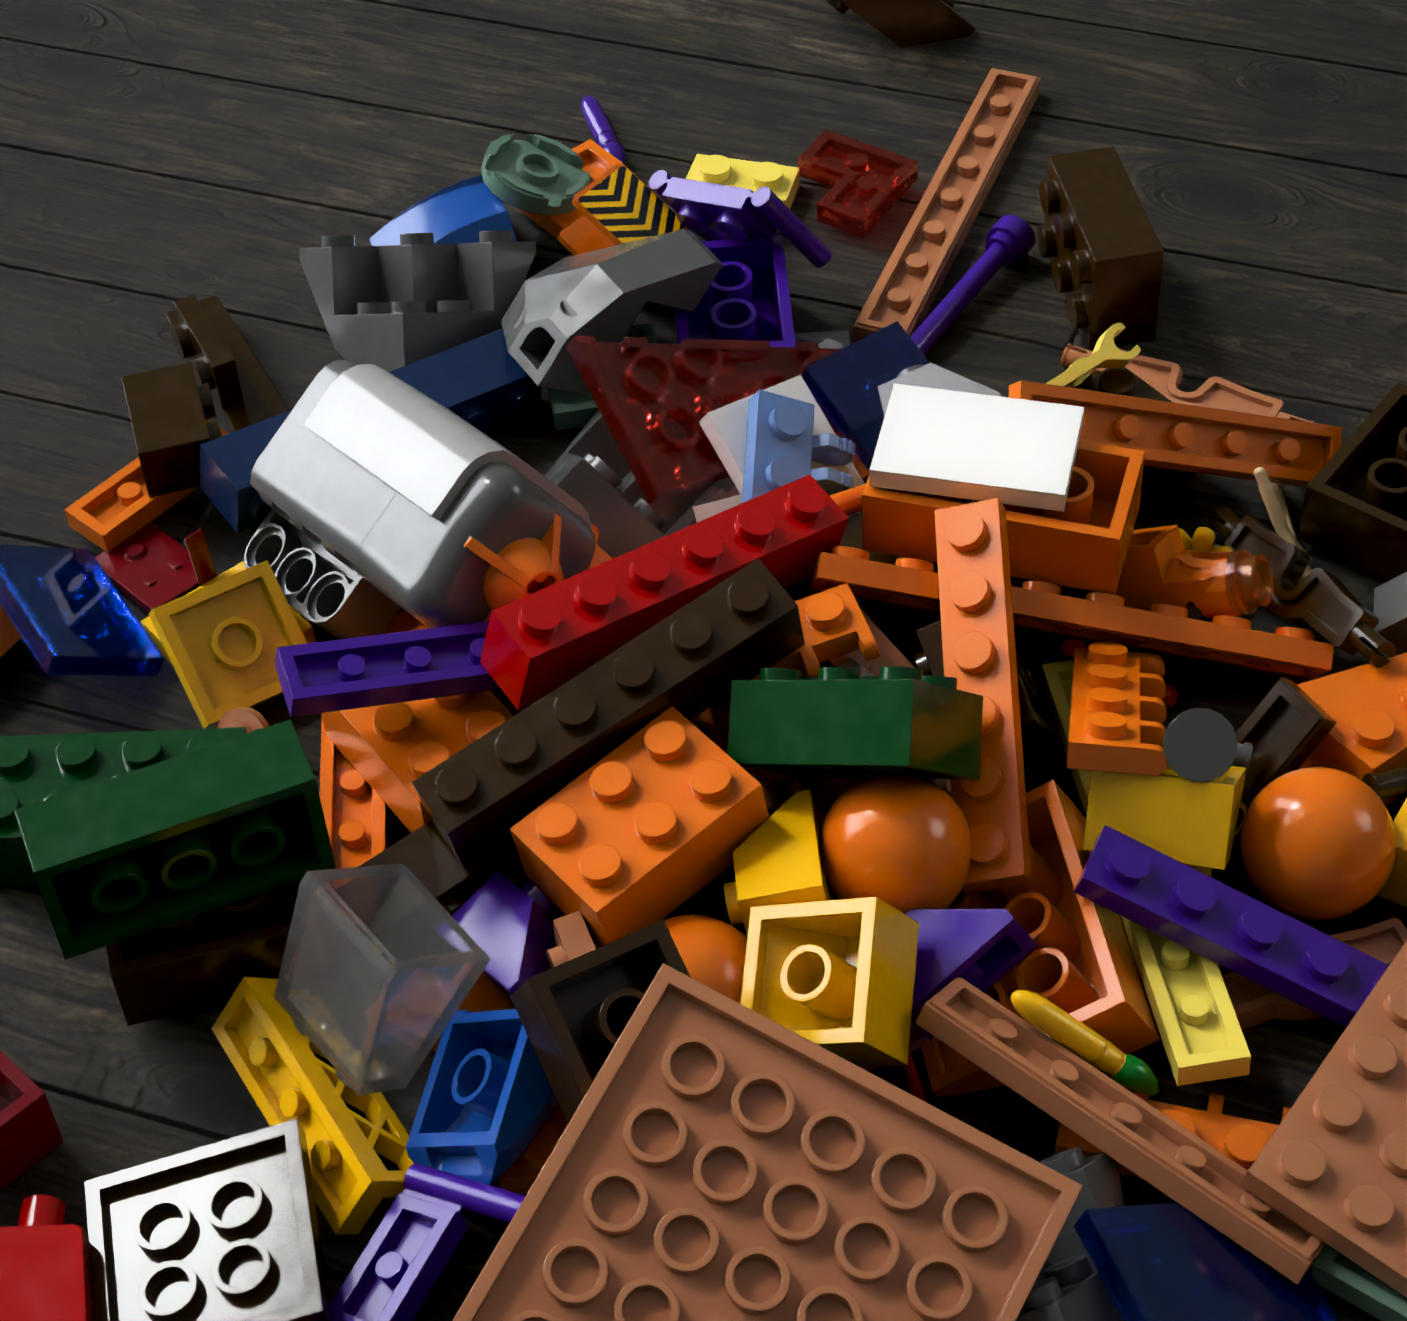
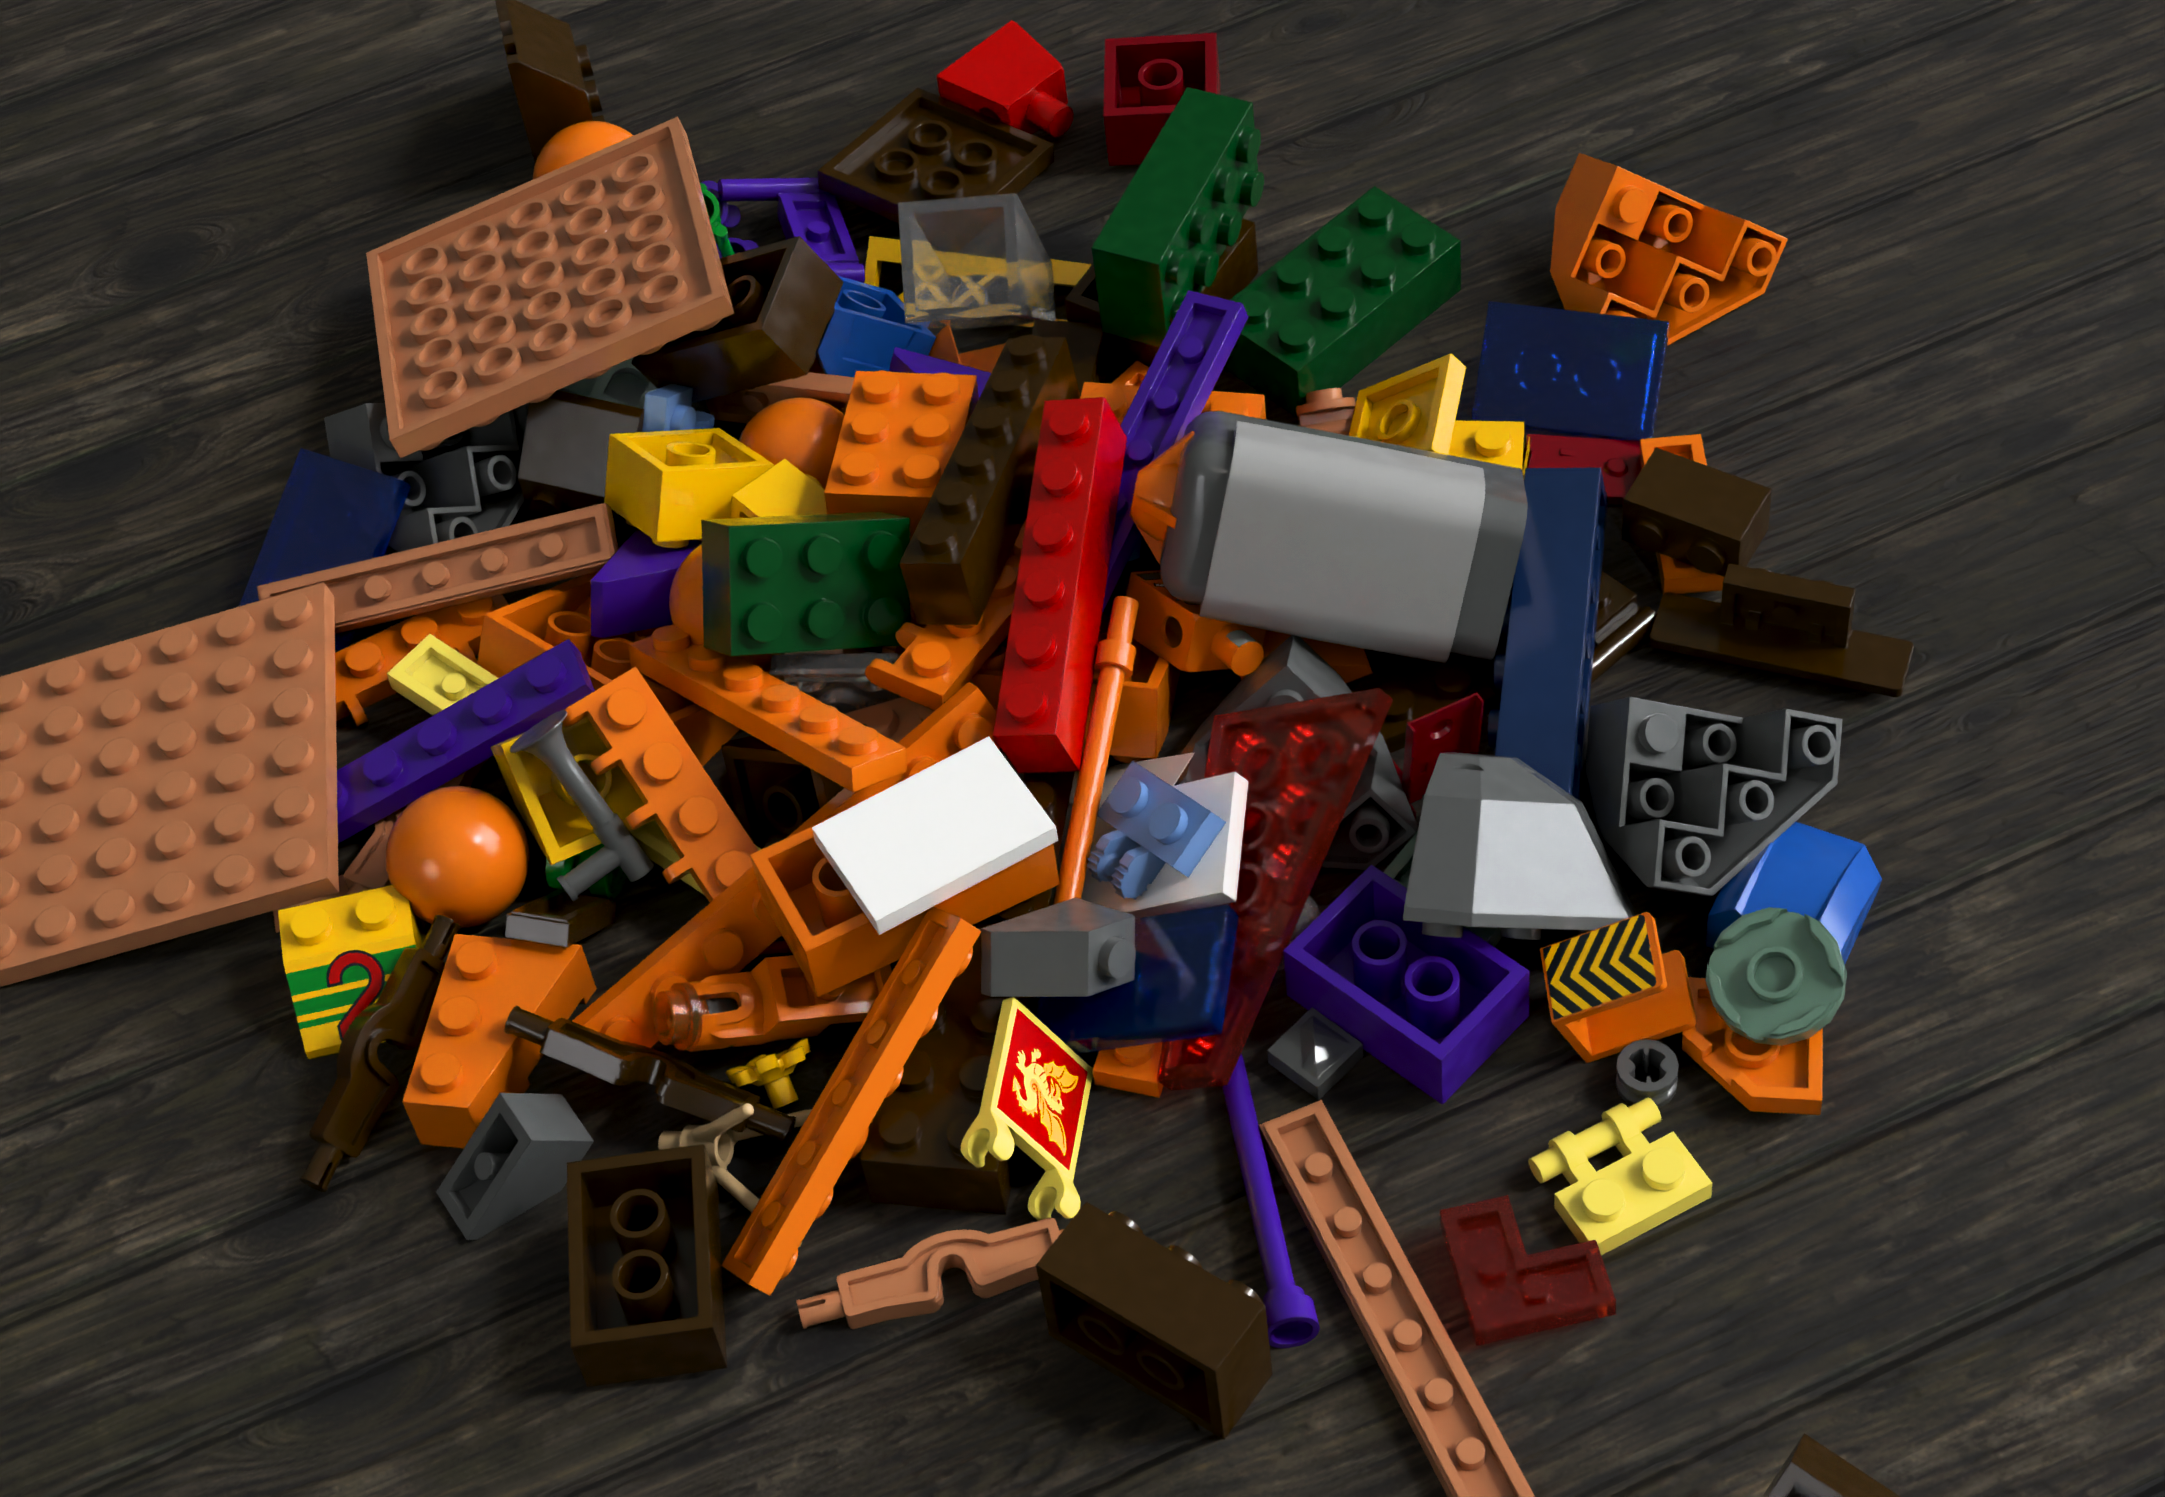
camera: 140 degrees right, 5 degrees up
dark purple piece [581,95,625,165] -> none
dark purple plate [649,170,832,268] -> none
yellow piece [1011,990,1159,1096] -> none
none -> dark red piece [1392,693,1484,820]

